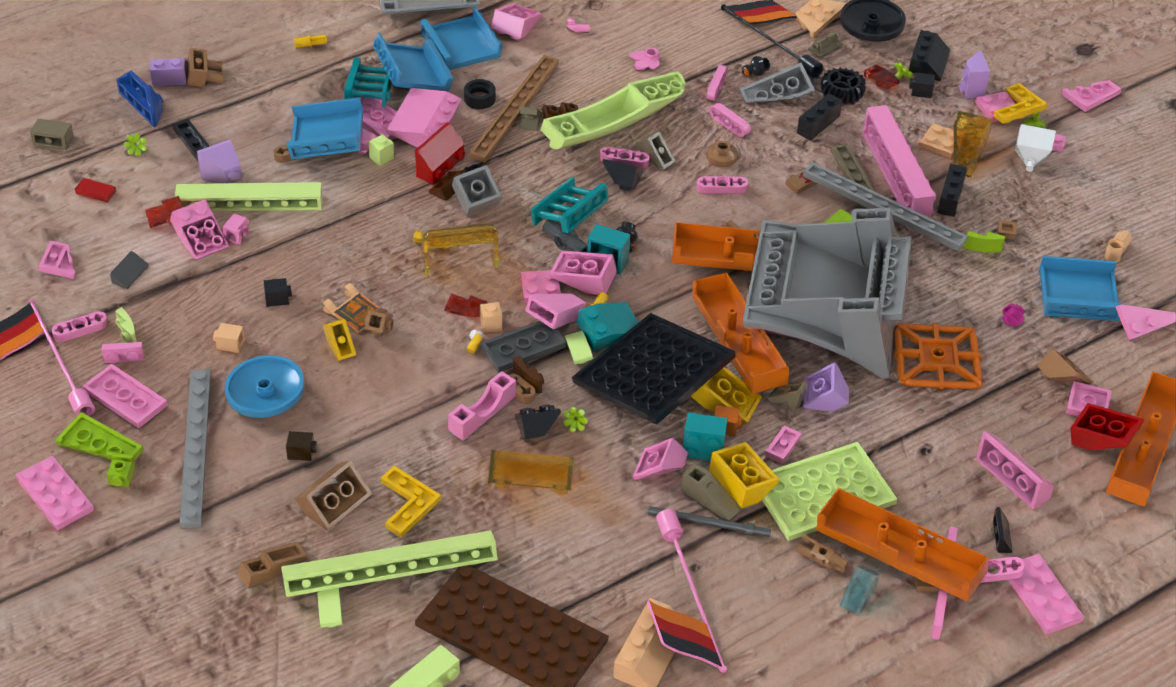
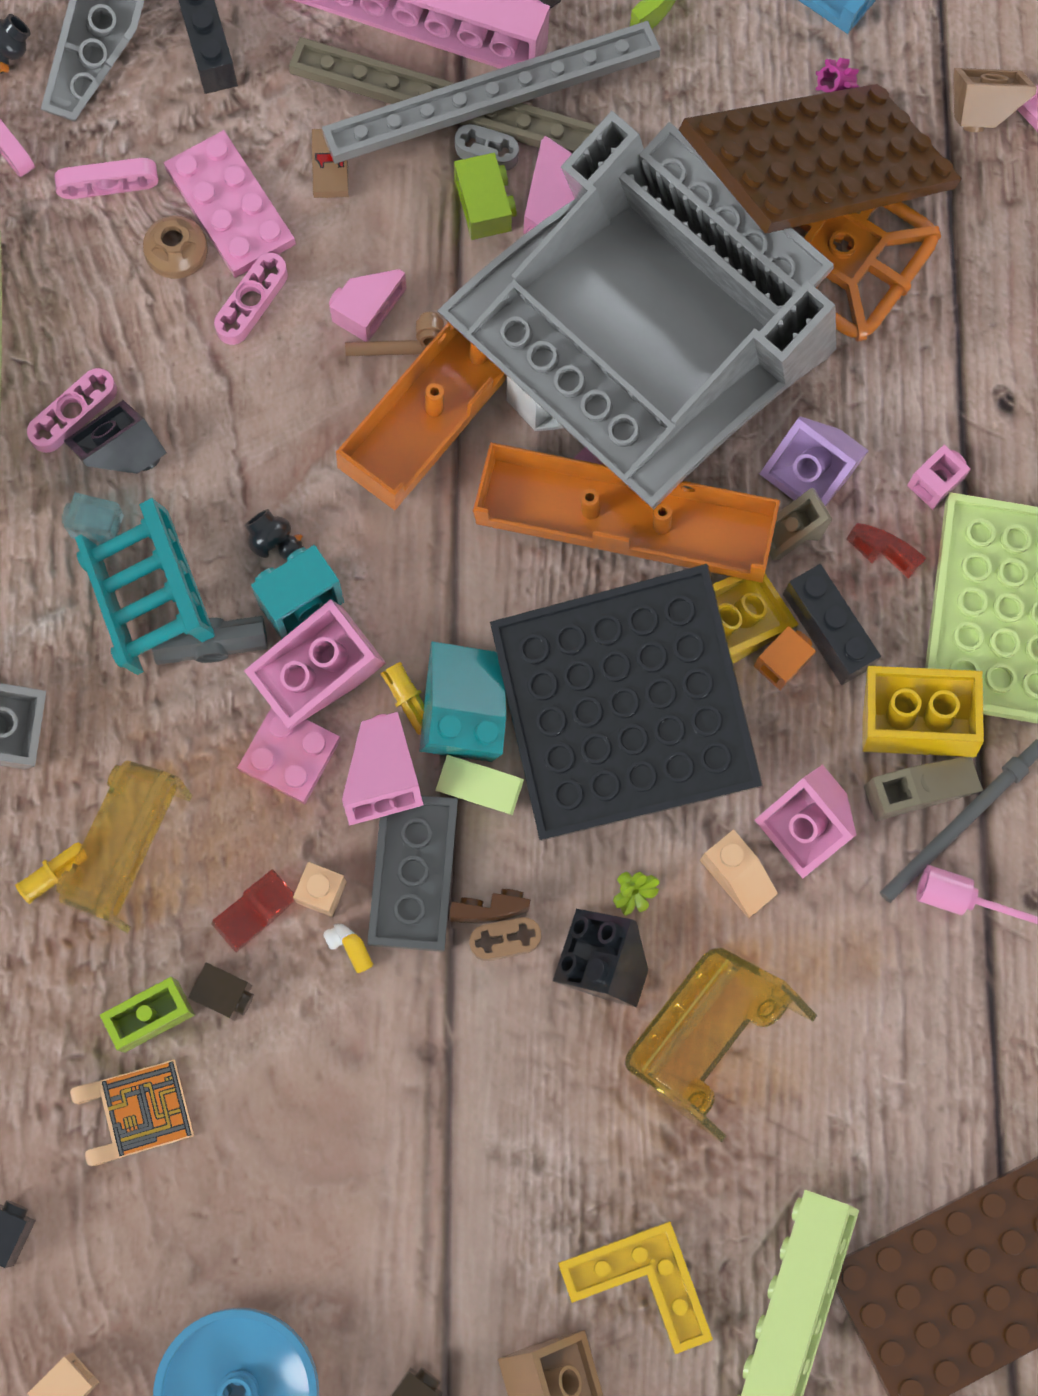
camera: 60 degrees left, 30 degrees up
yellow slope [322,318,356,361] -> none
medium nougat brick [364,307,394,336] -> none
bright pink arch [448,371,516,440] -> none
dark tan slope [636,131,676,170] -> none
teal brick [683,412,728,461] -> none
bright pink plate [765,425,802,464] -> none
none -> clear light blue brick [62,492,124,545]
none -> lime brick [100,977,195,1053]
none -> bright pink plate [163,130,296,278]
none -> dark brown brick [188,962,254,1021]
none -> bright pink slope [329,269,406,342]
none -> reddish brown plate [678,84,962,234]
none -> light nougat slope [700,829,778,919]
none -> black brick [783,563,881,685]
none -> clear red slope [846,523,927,579]
none -> bright pink brick [907,445,971,510]

